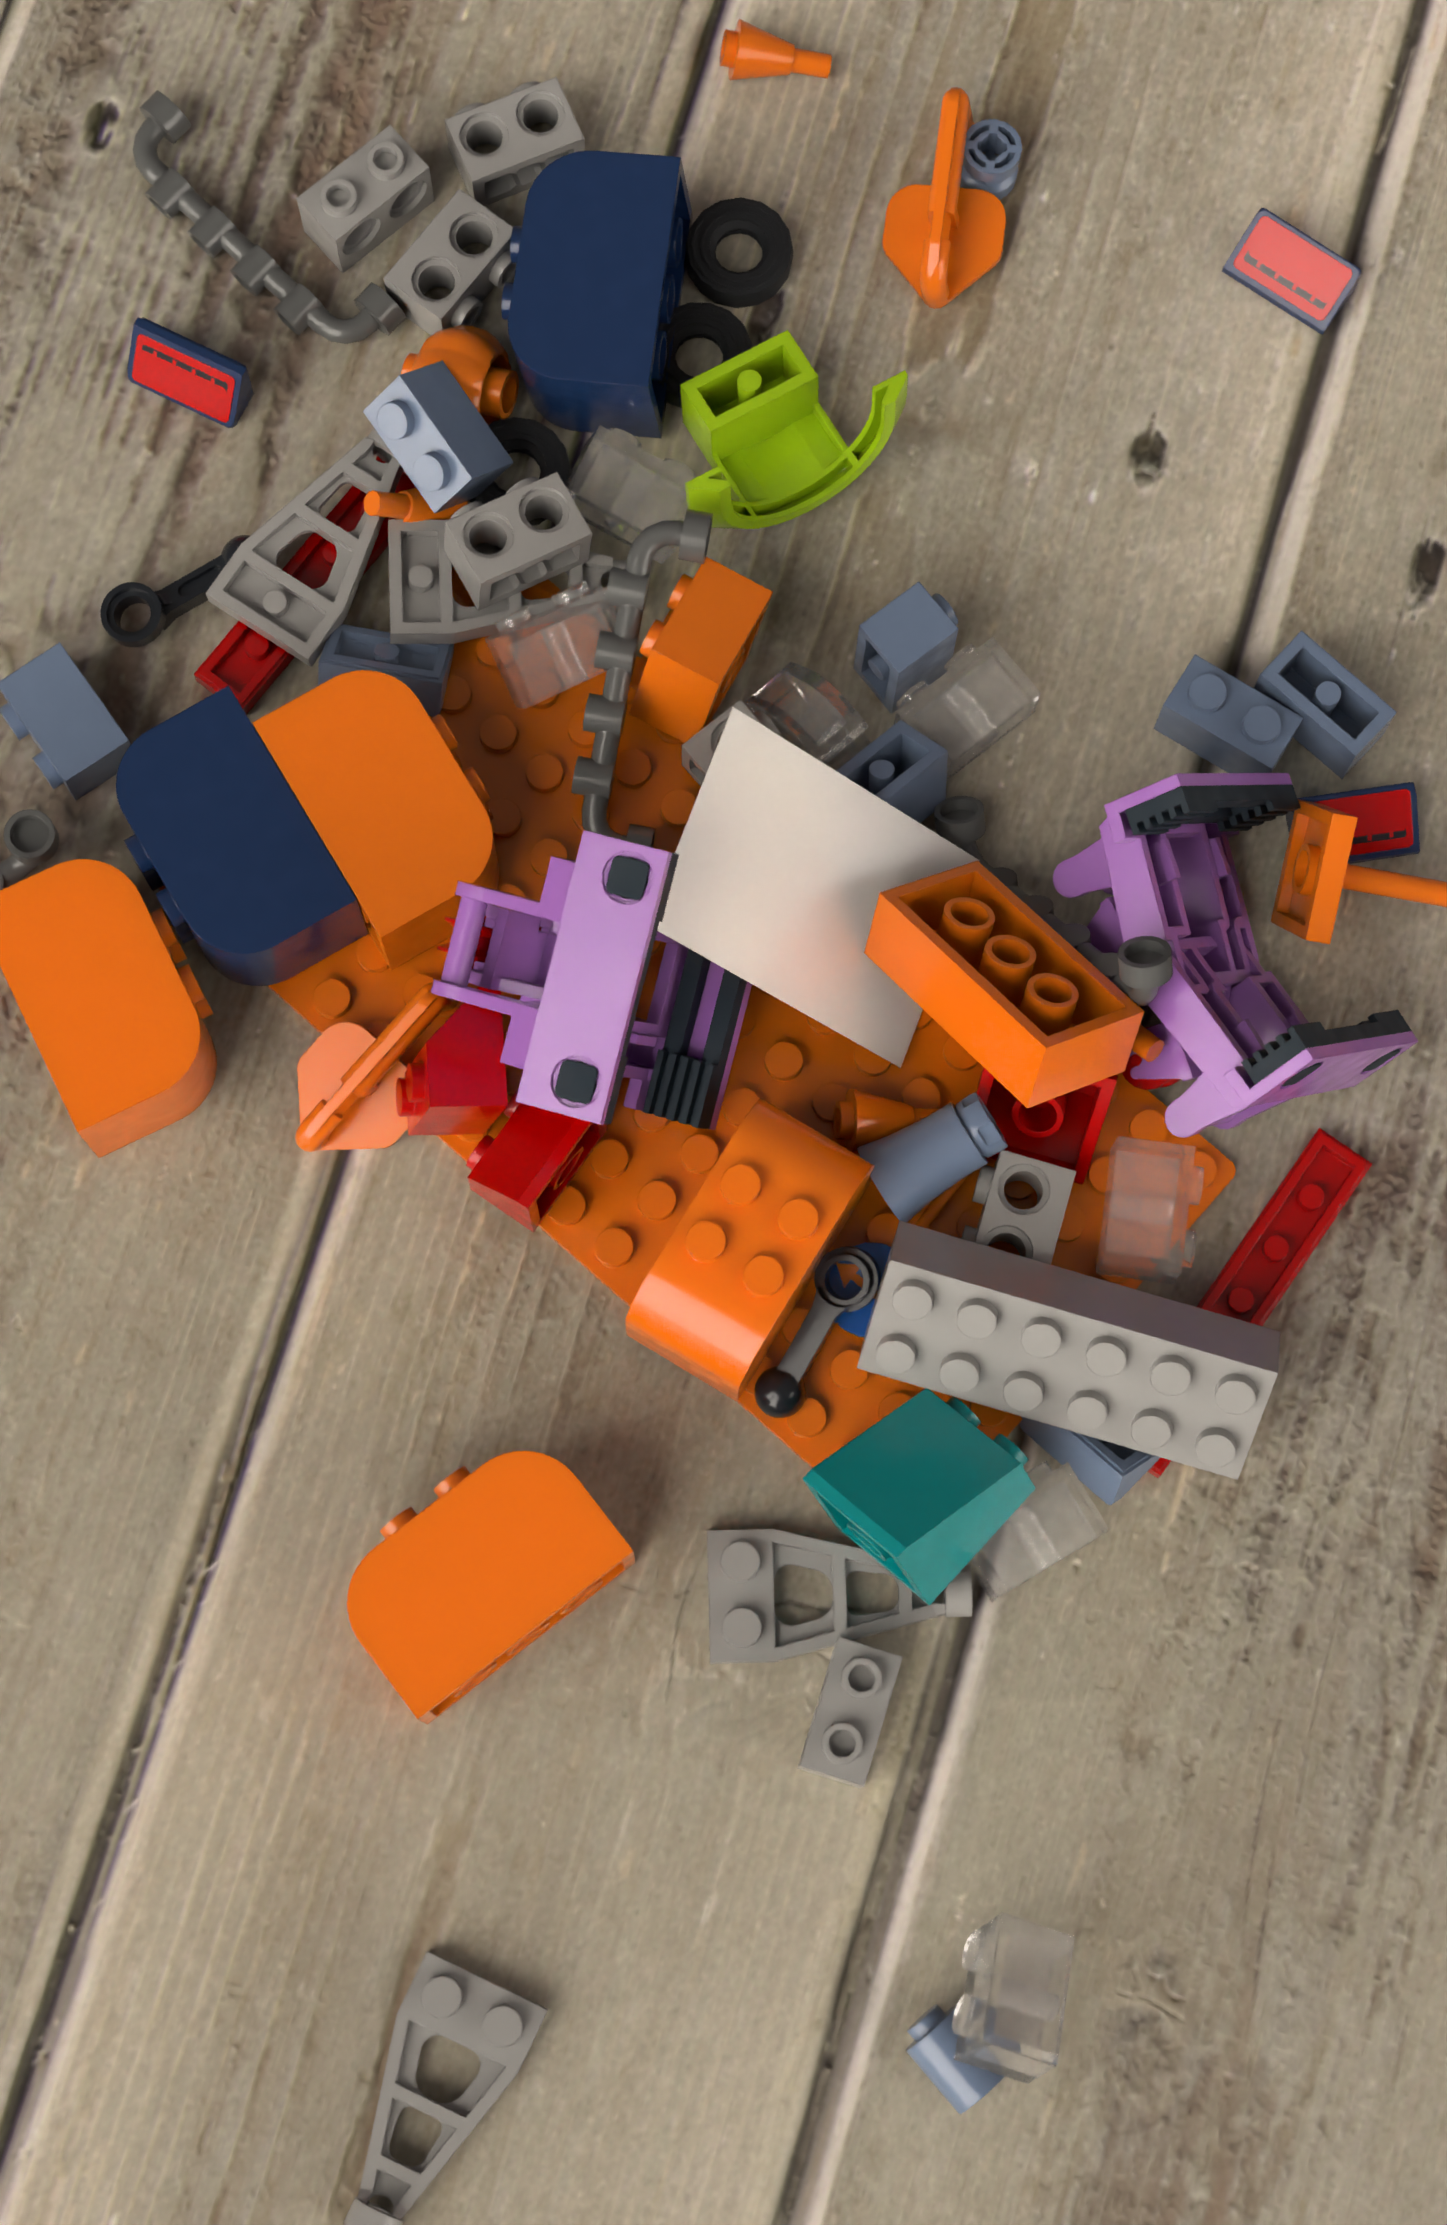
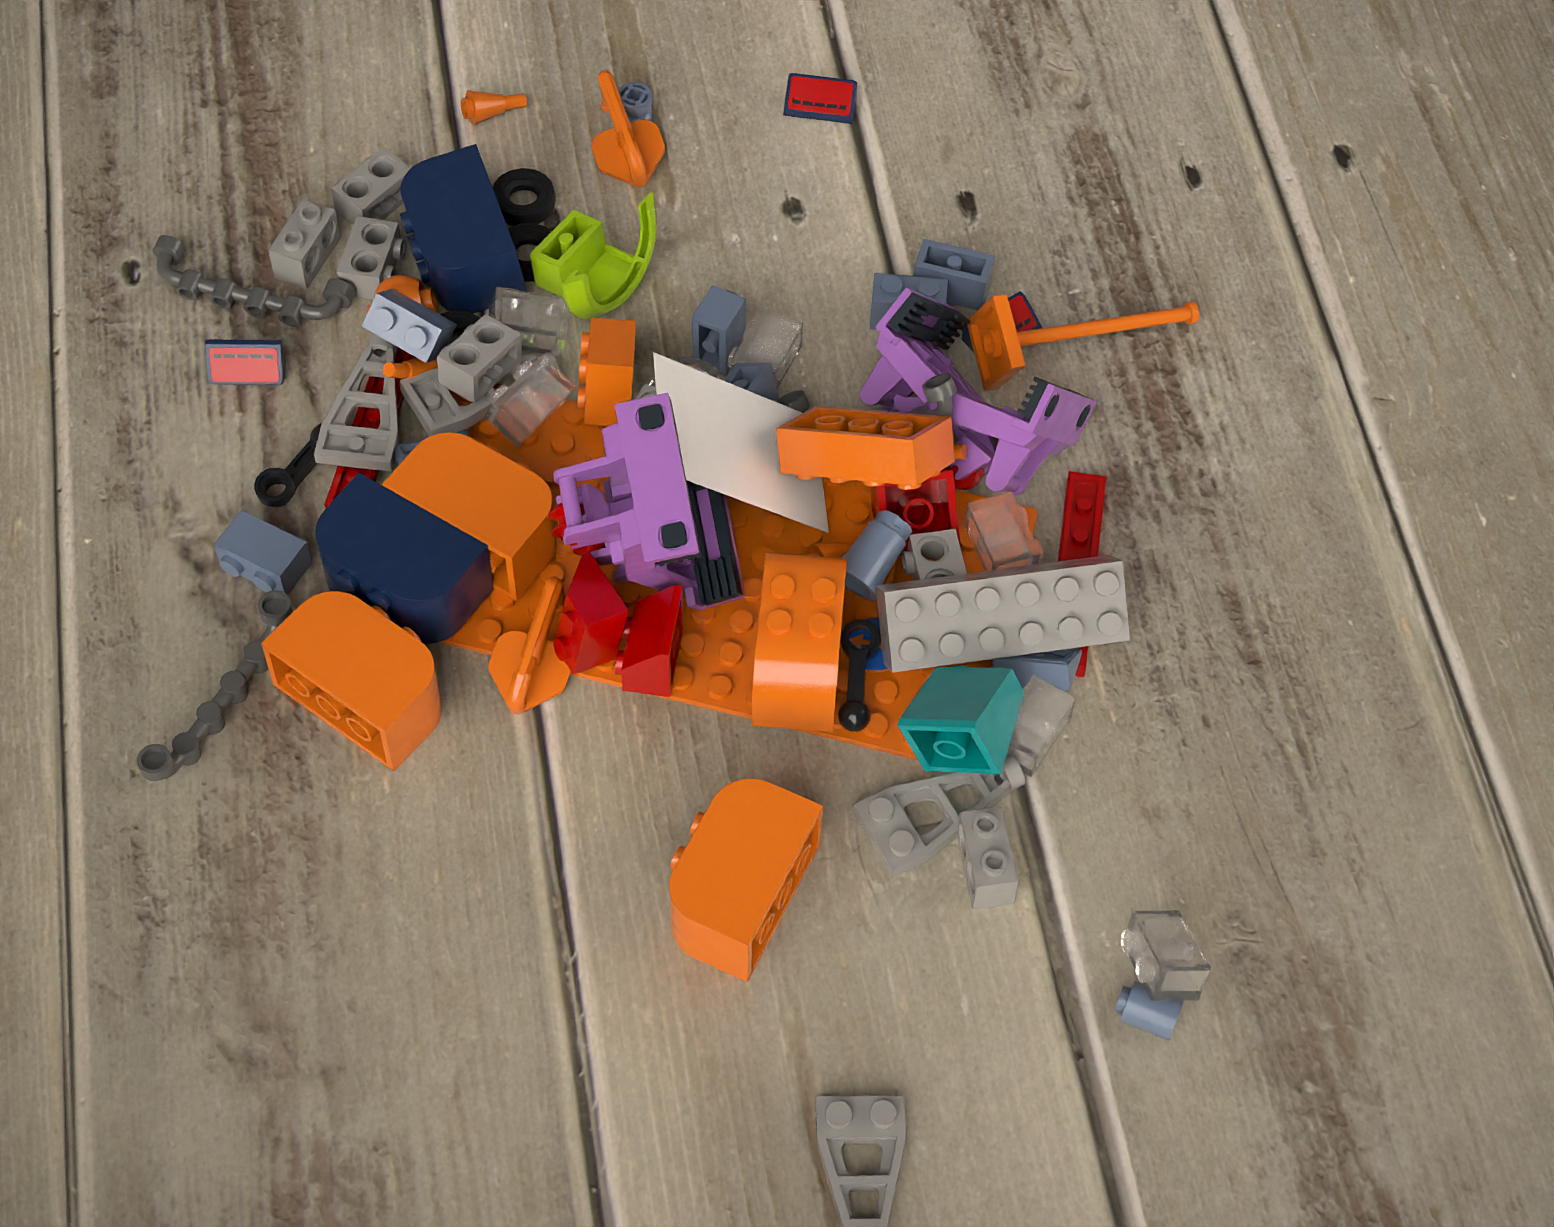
camera: 25 degrees left, 20 degrees down
dark grey bar [571,509,713,848] -> none

